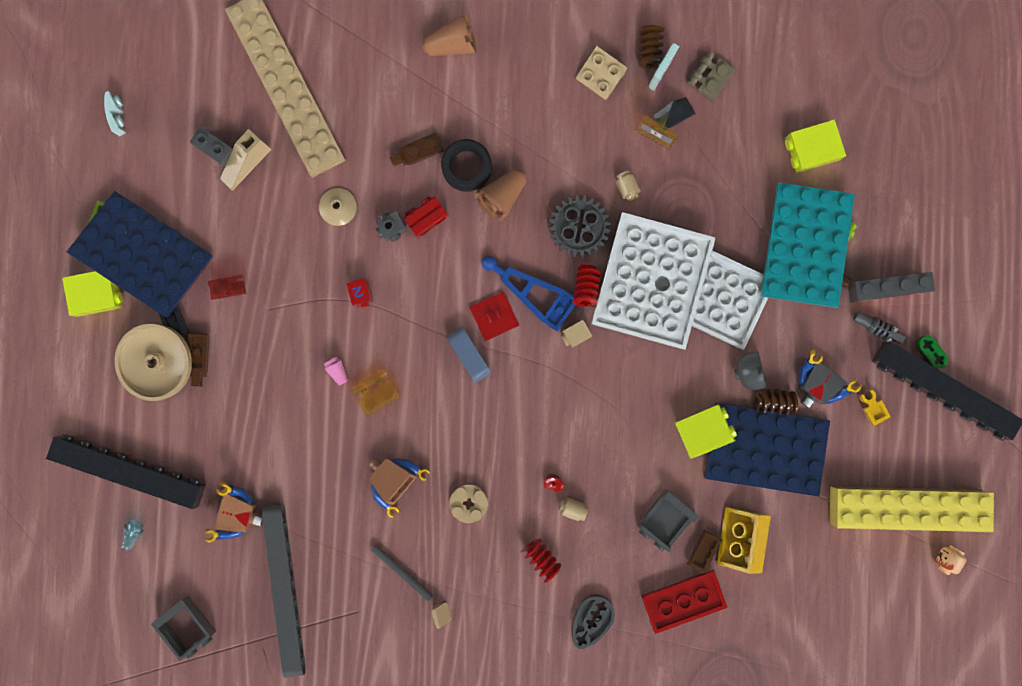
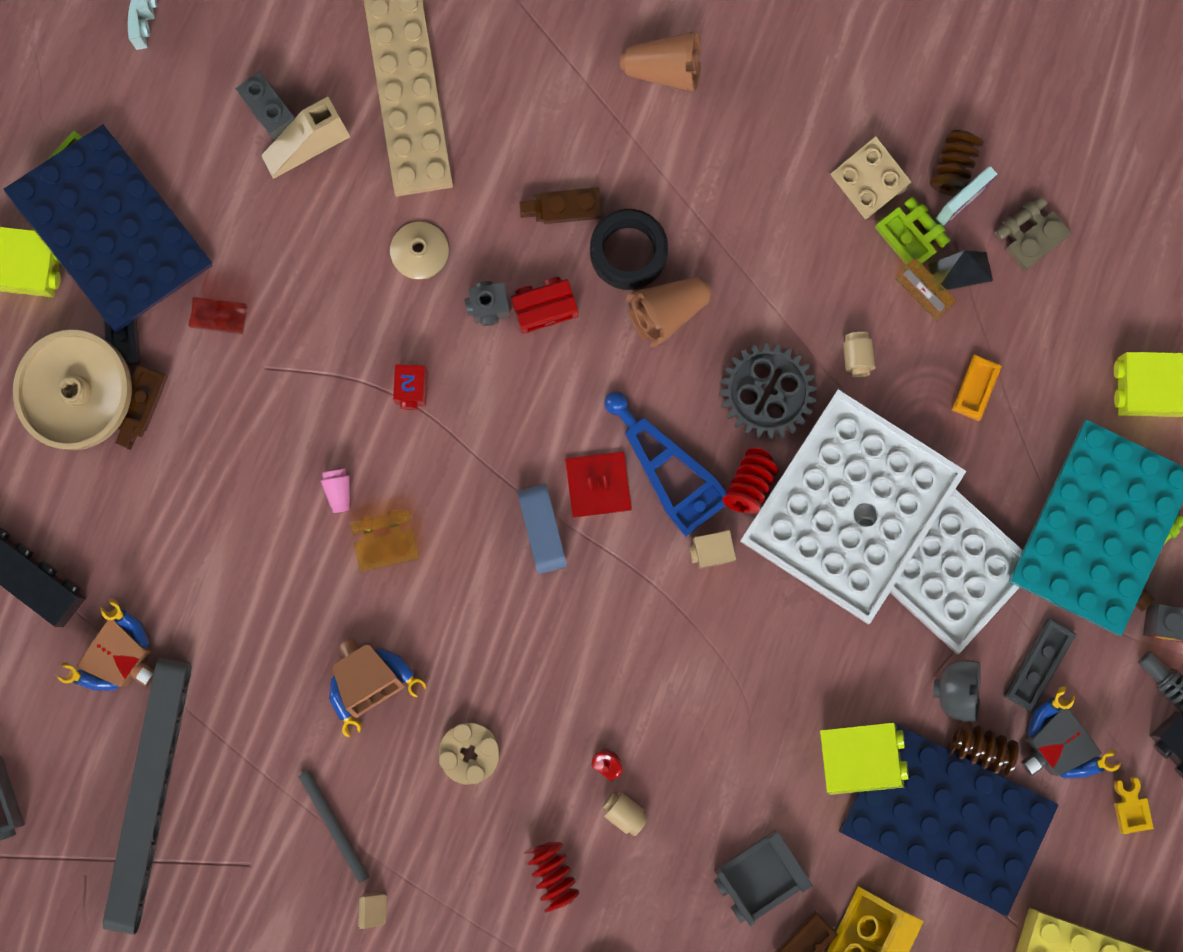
camera: 20 degrees right, 5 degrees down
none -> lime plate [875,196,951,272]
none -> light orange tile [951,354,1002,421]
none -> dark grey tile [1004,618,1076,712]

